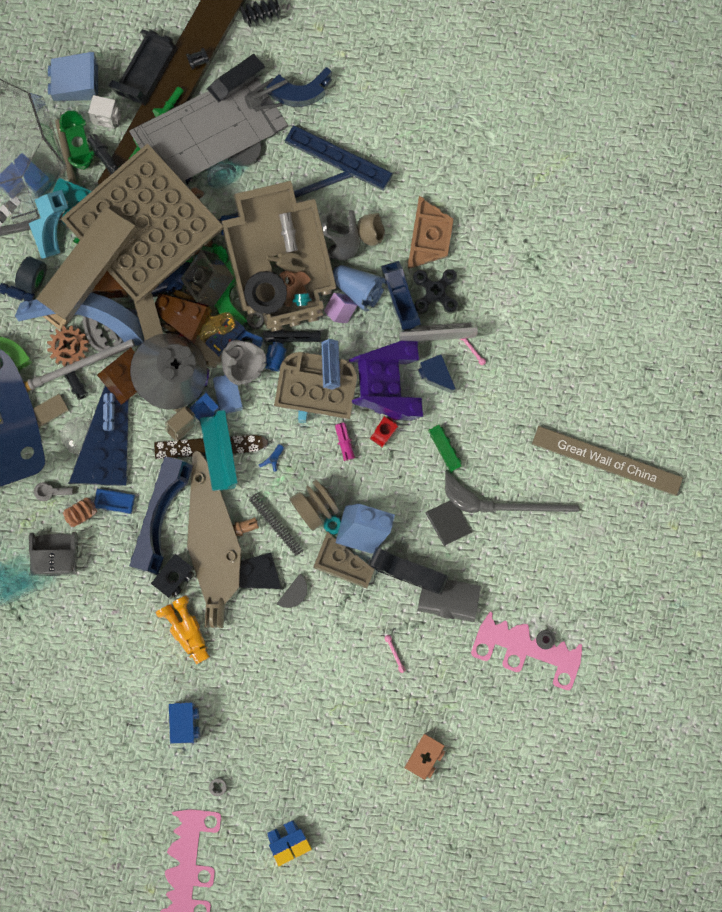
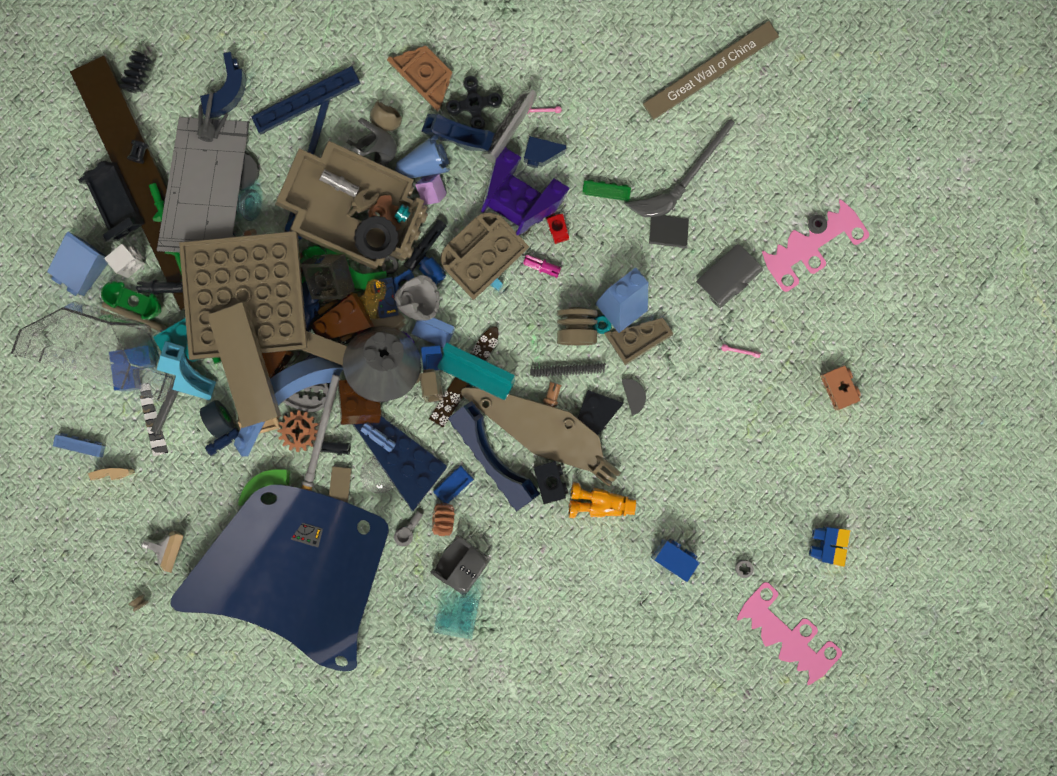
camera: 45 degrees left, 5 degrees up
black piece [207,54,265,103] -> none
blue bar [258,444,285,472] -> none
medium blue piece [321,339,340,390] -> none
black beam [369,547,449,595] -> none

